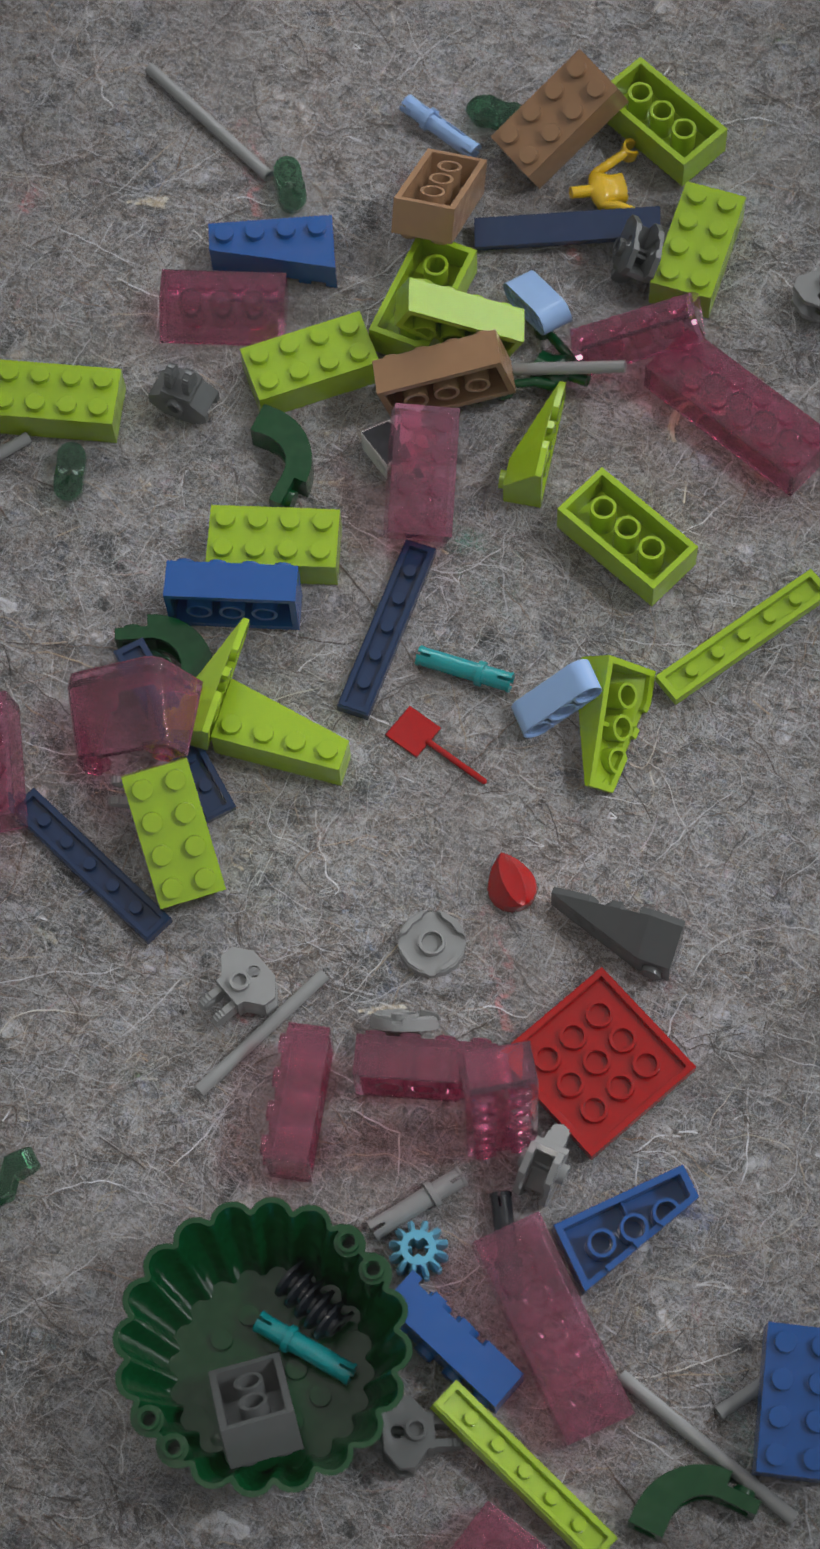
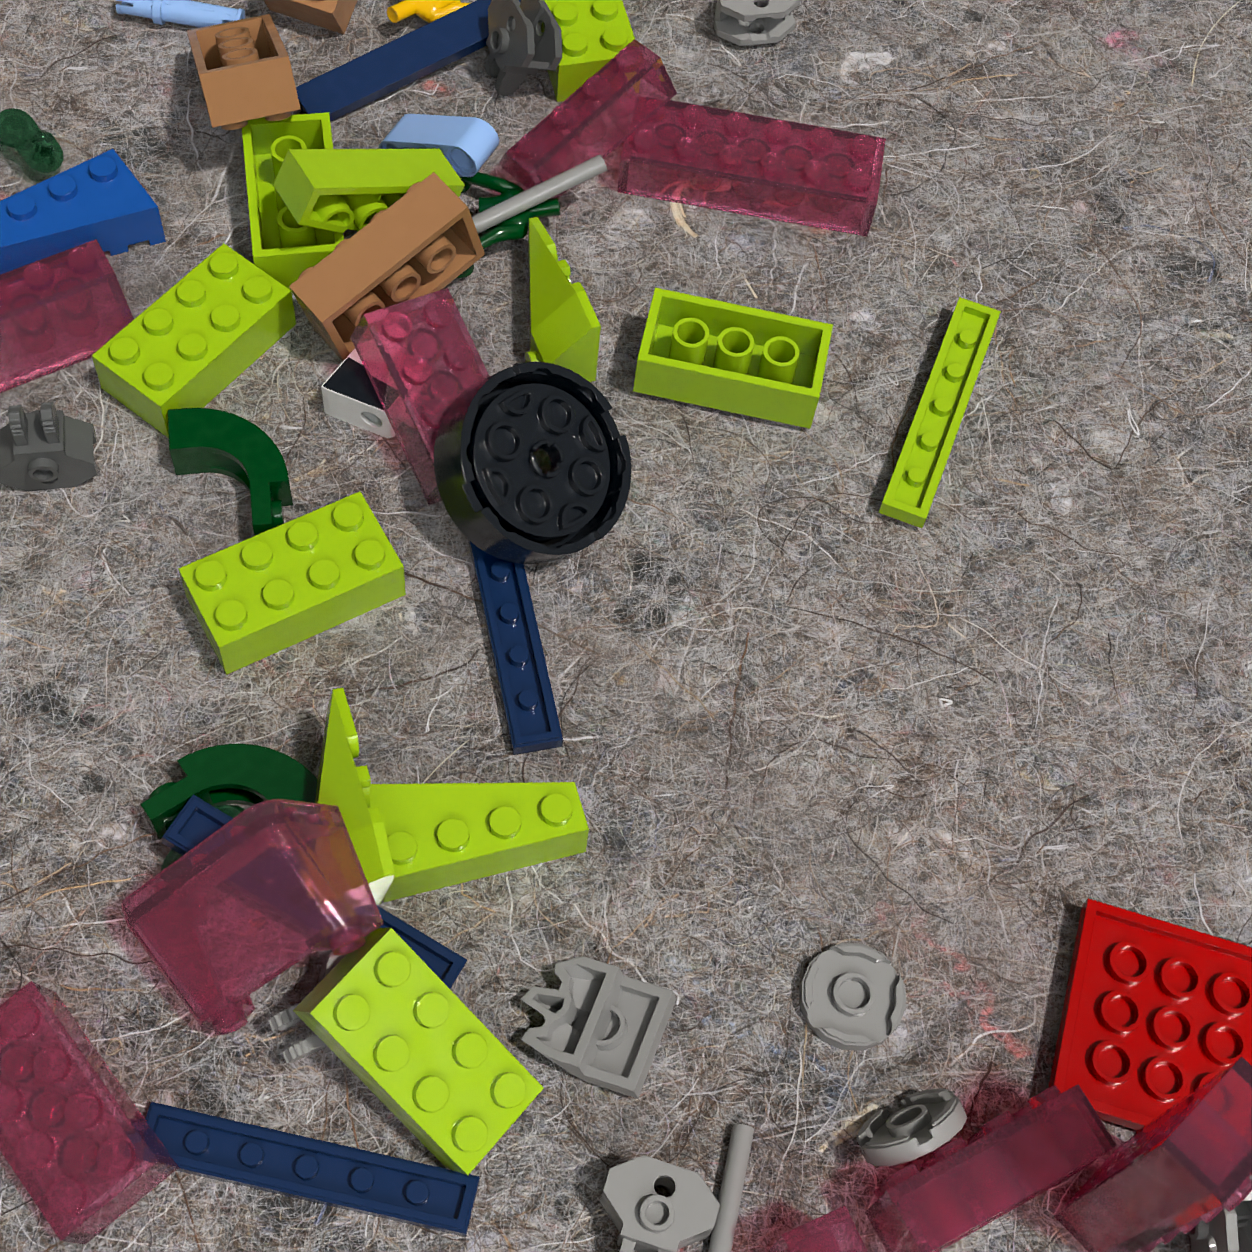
camera: 45 degrees left, 5 degrees down
blue brick [163,558,303,630] -> none
red piece [385,706,487,785] -> none
teal pin [415,645,515,693] -> none
red piece [487,852,538,913] -> none
light blue beam [511,659,602,738] -> none
dark grey wedge [551,887,686,981] -> none
lime wedge [578,655,656,793] -> none
none -> black brick [434,362,631,564]
none -> light grey plate [520,956,677,1099]

